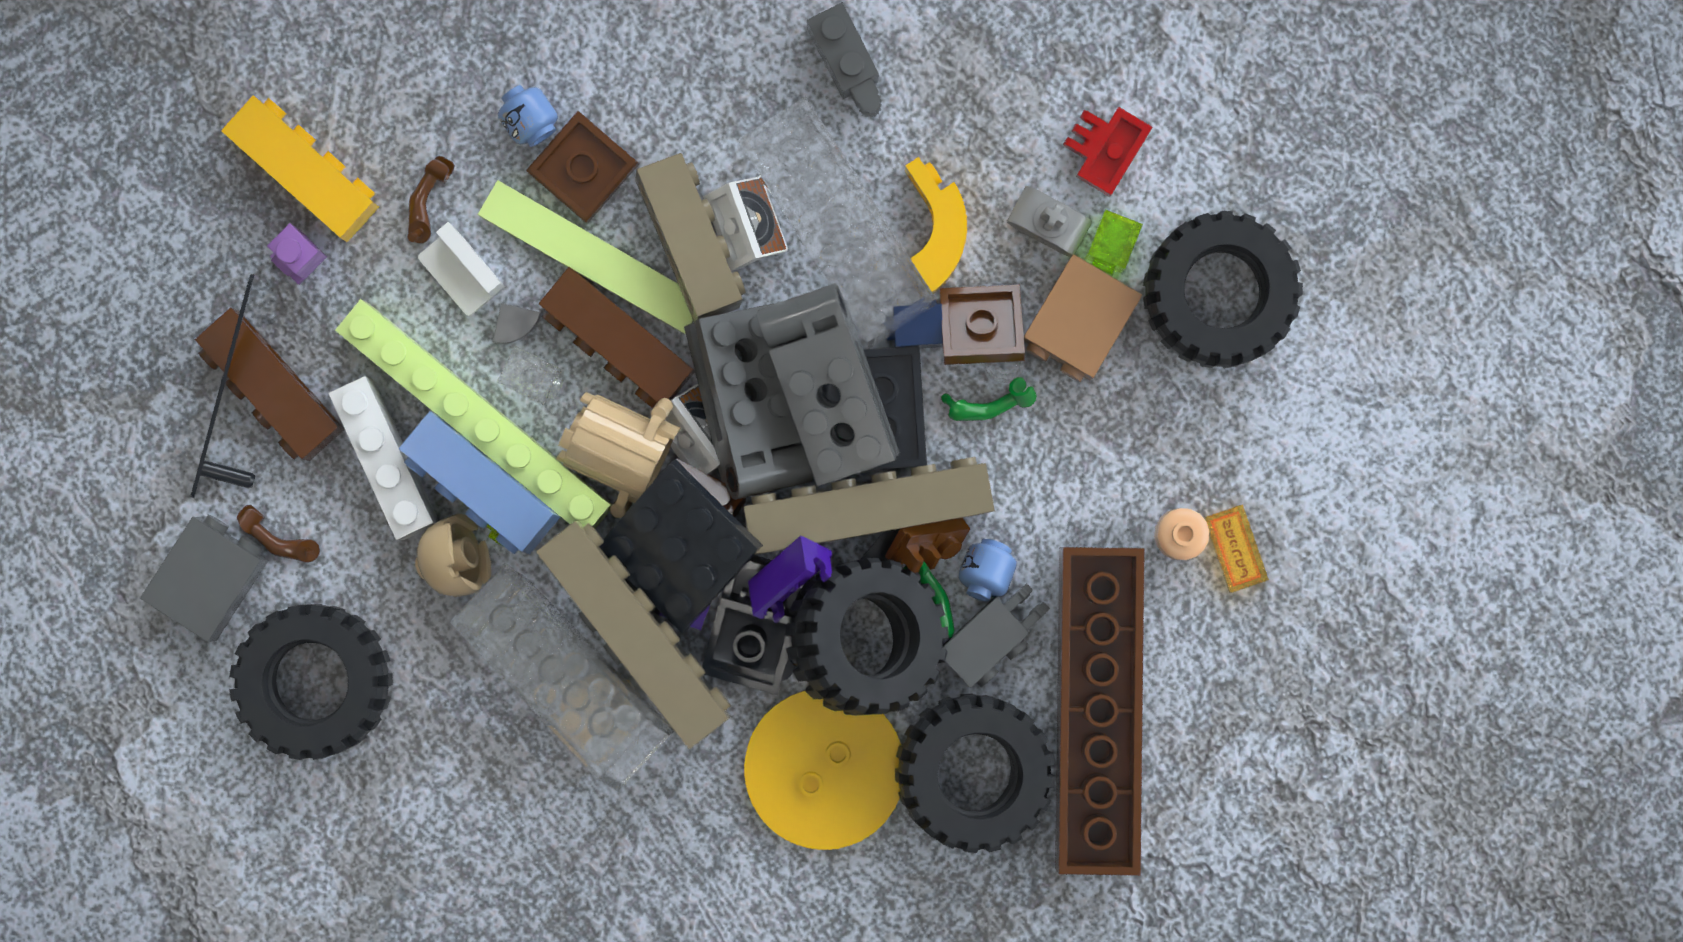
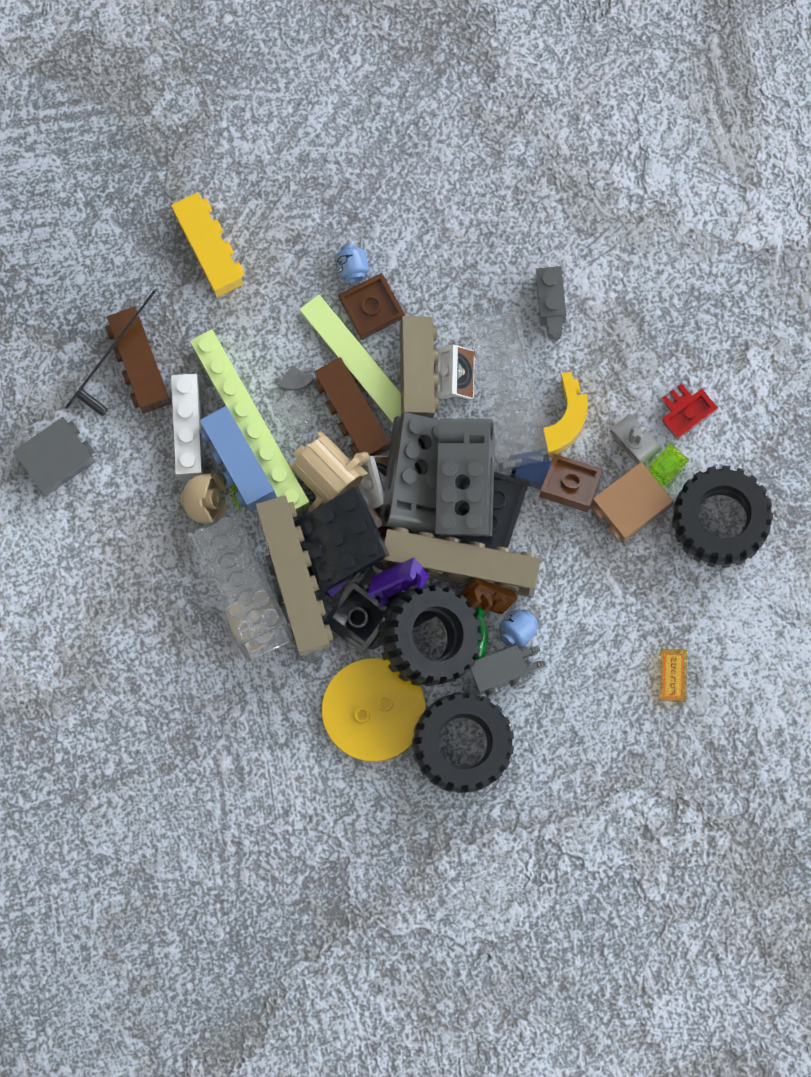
camera: 25 degrees right, 10 degrees down
black tyre [229,604,393,760] -> none
reddish brown piece [237,505,320,562] -> none
medium lavender brick [267,223,327,285] -> none
reddish brown piece [407,156,455,243] -> none
white panel [418,222,505,316] -> none
green piece [941,377,1036,421] -> none
reddish brown brick [1055,547,1145,876] -> none
light nougat head [1154,508,1209,560] -> none

